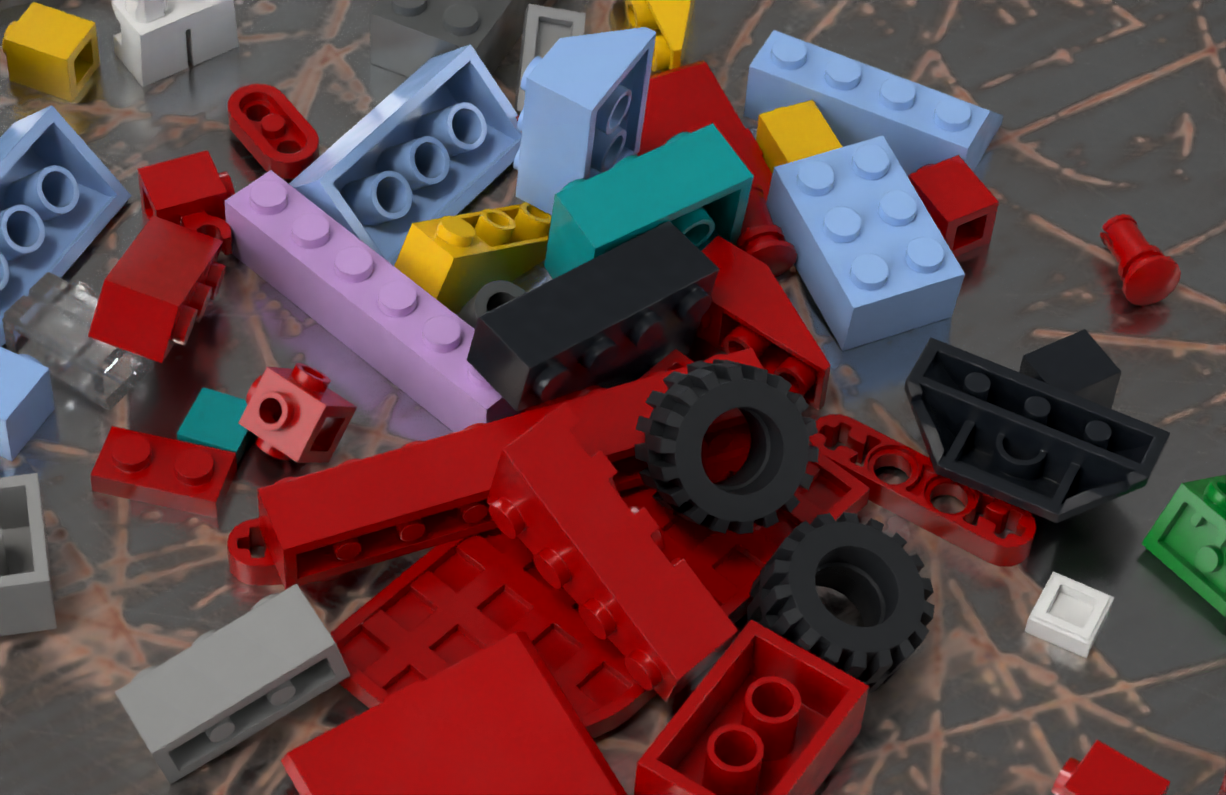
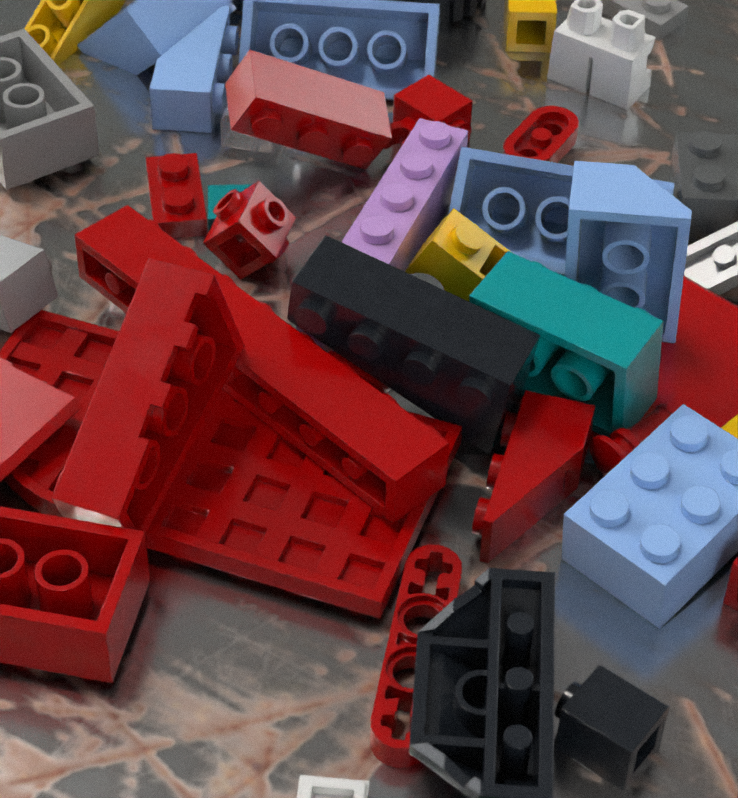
camera: 70 degrees right, 5 degrees down
black tyre [634,359,819,534] -> none
black tyre [747,512,935,694] -> none

